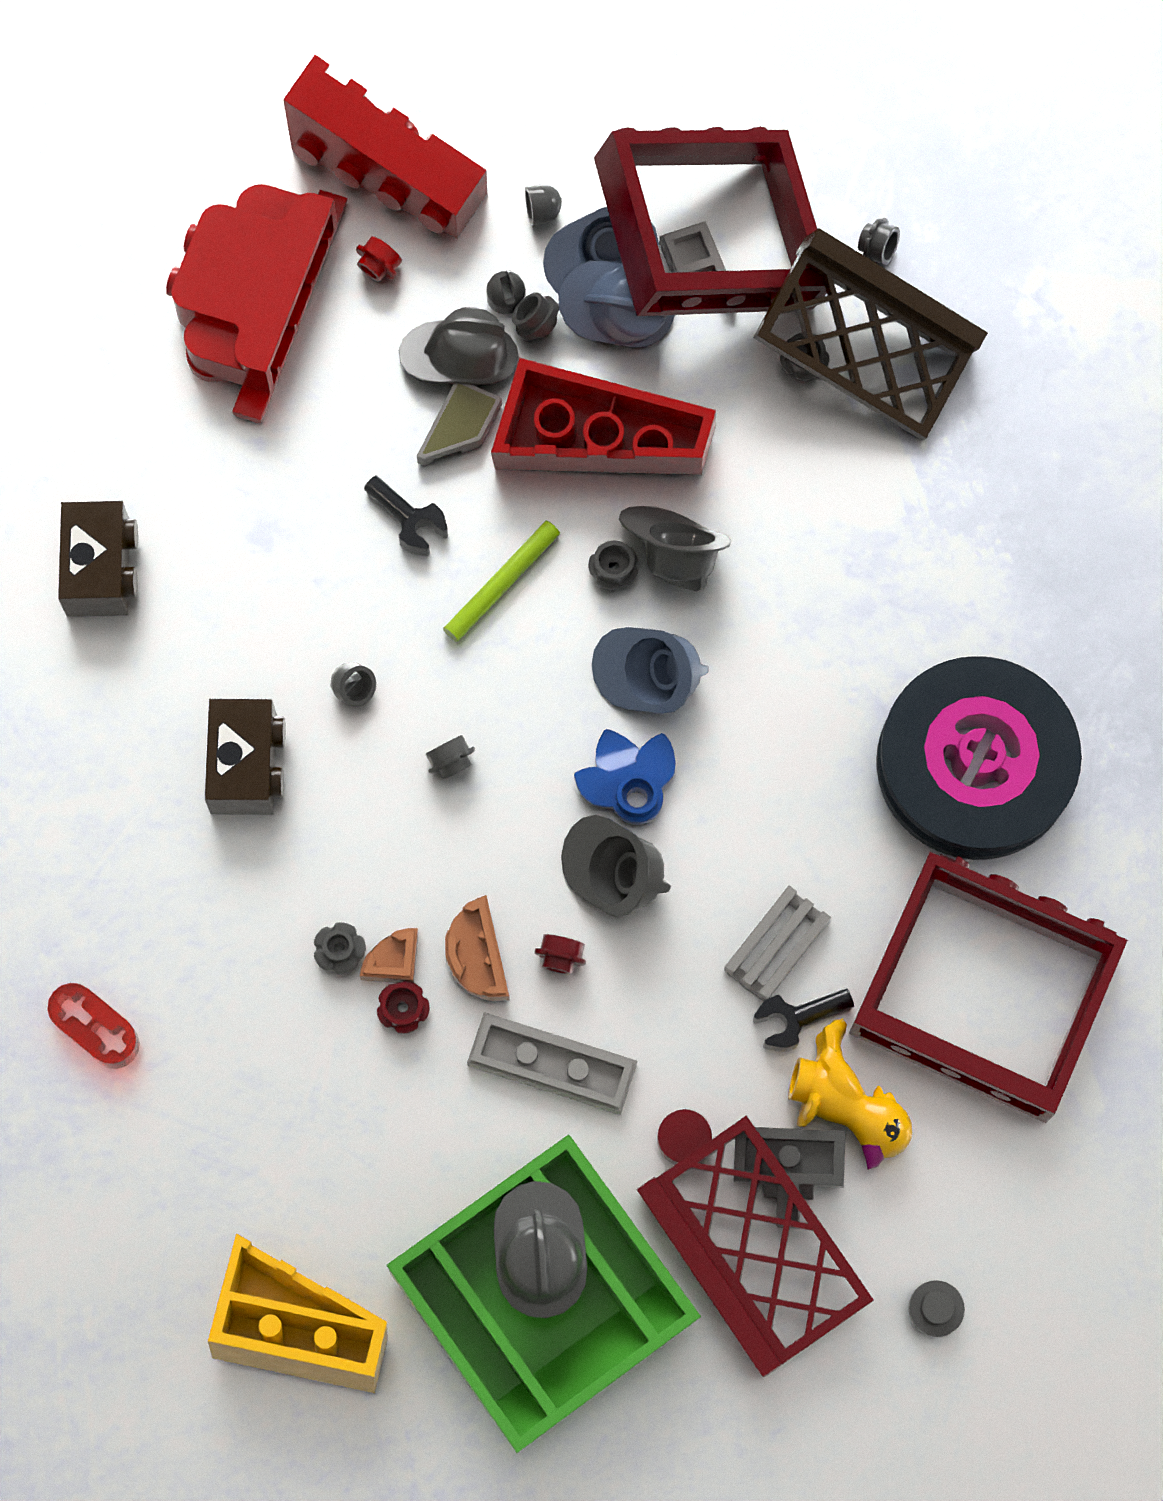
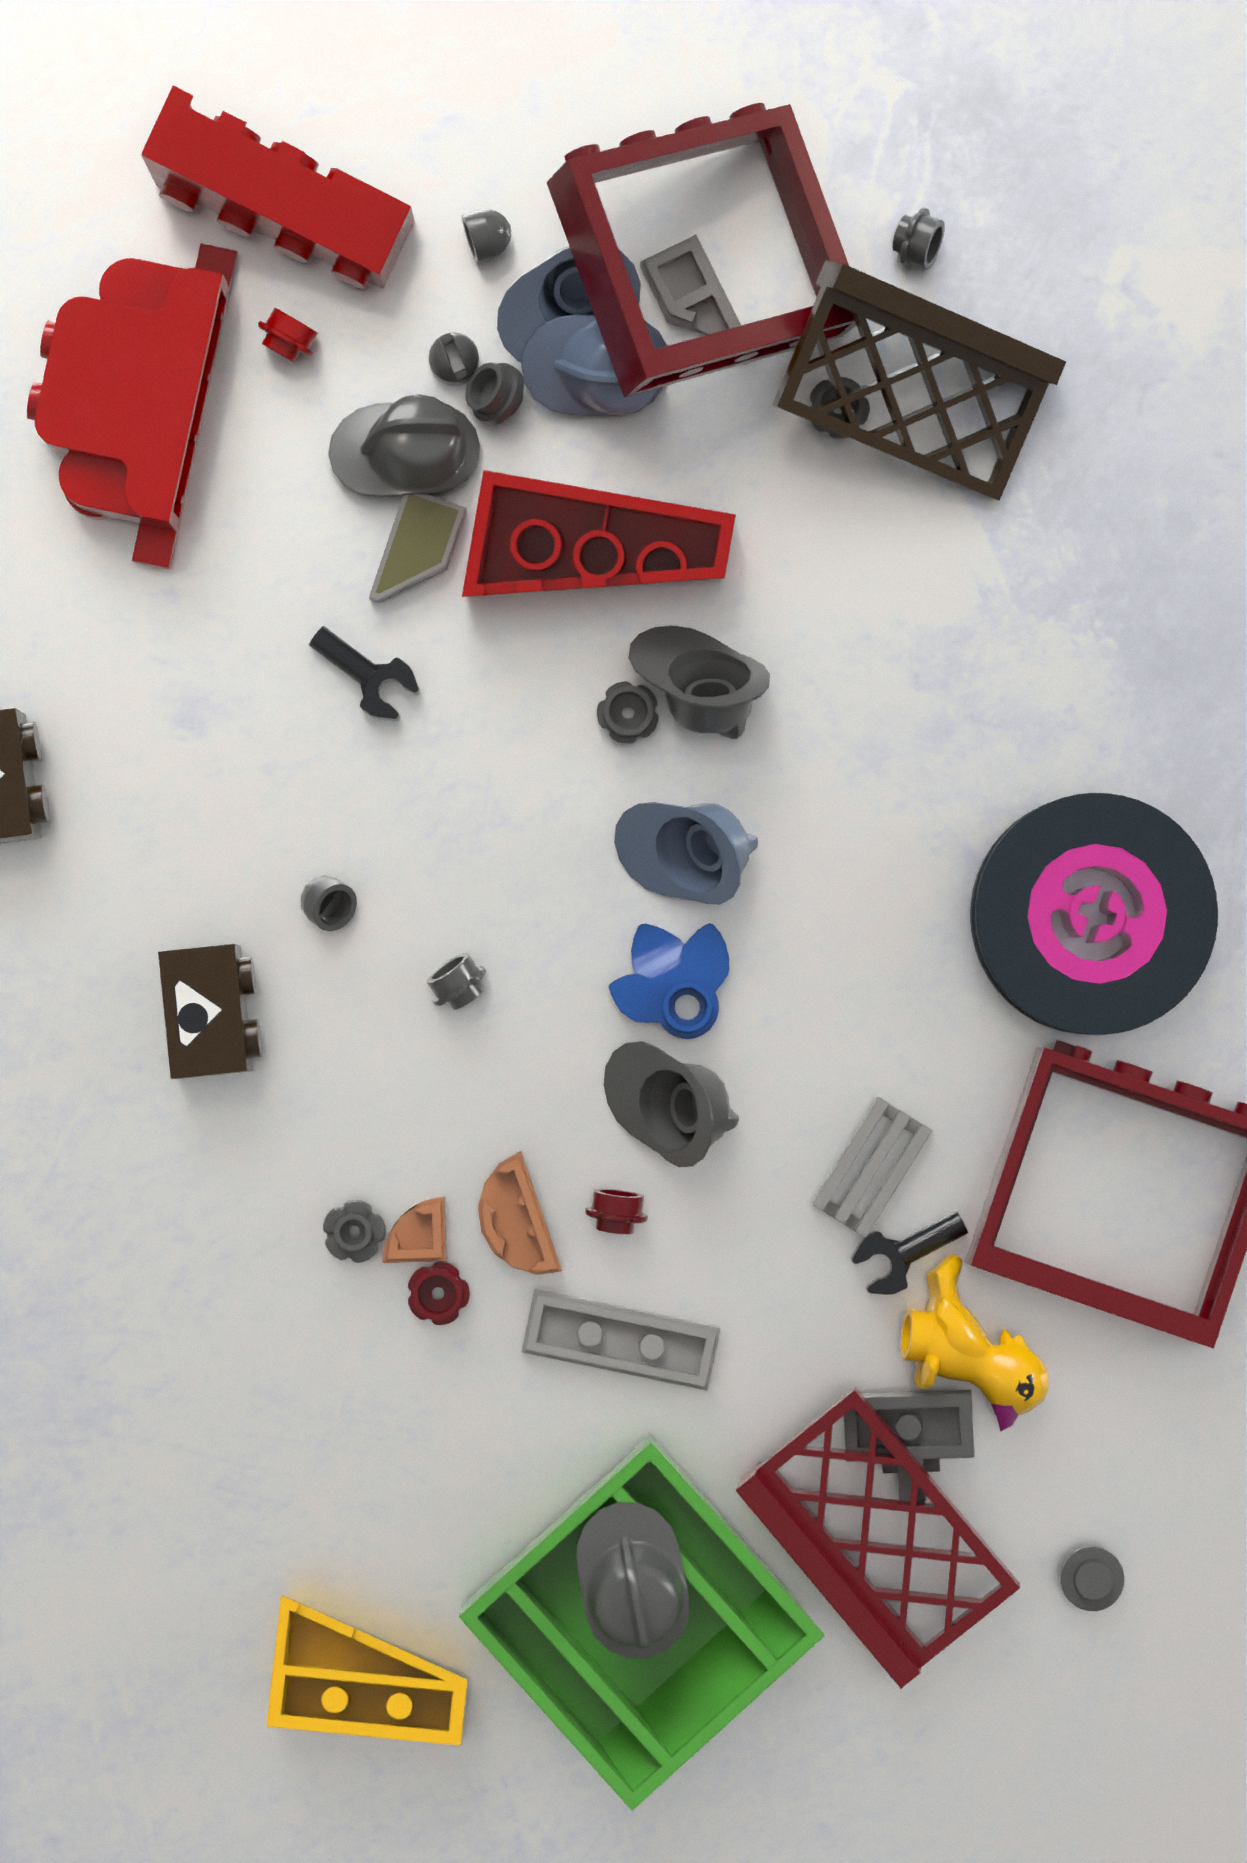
camera: 10 degrees left, 15 degrees up
clear red beam [47,983,140,1069] -> none
lime bar [443,520,560,642] -> none
dark red tile [657,1109,712,1165] -> none

